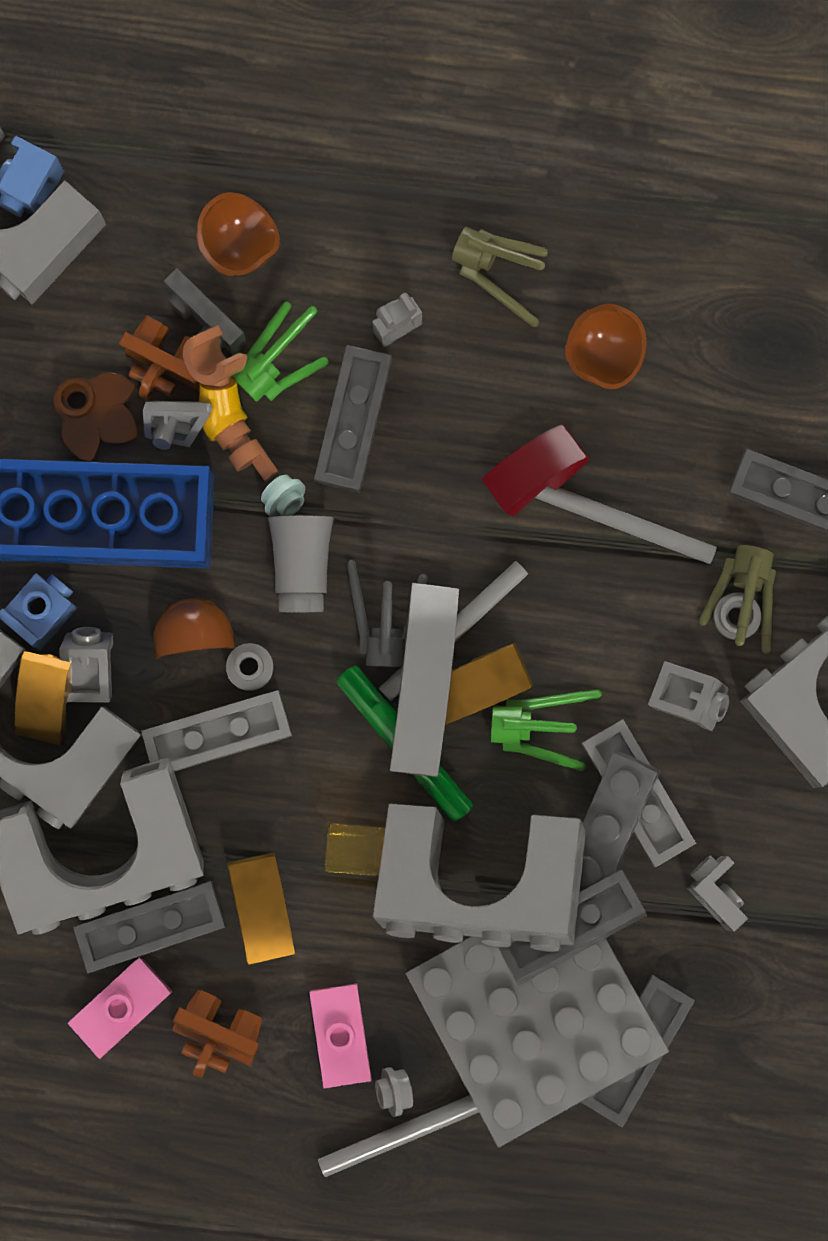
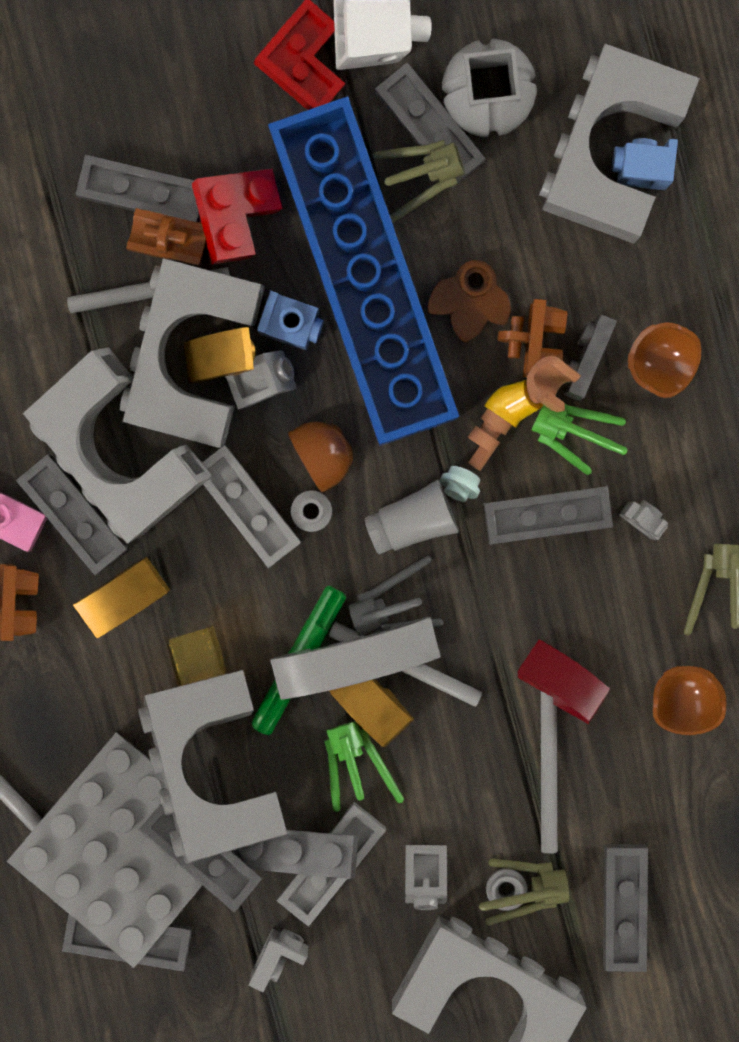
camera: 70 degrees right, 5 degrees up
light grey piece [143,401,212,450] -> none
bright pink plate [309,983,372,1088] -> none
light grey plate [375,1067,413,1117] -> none

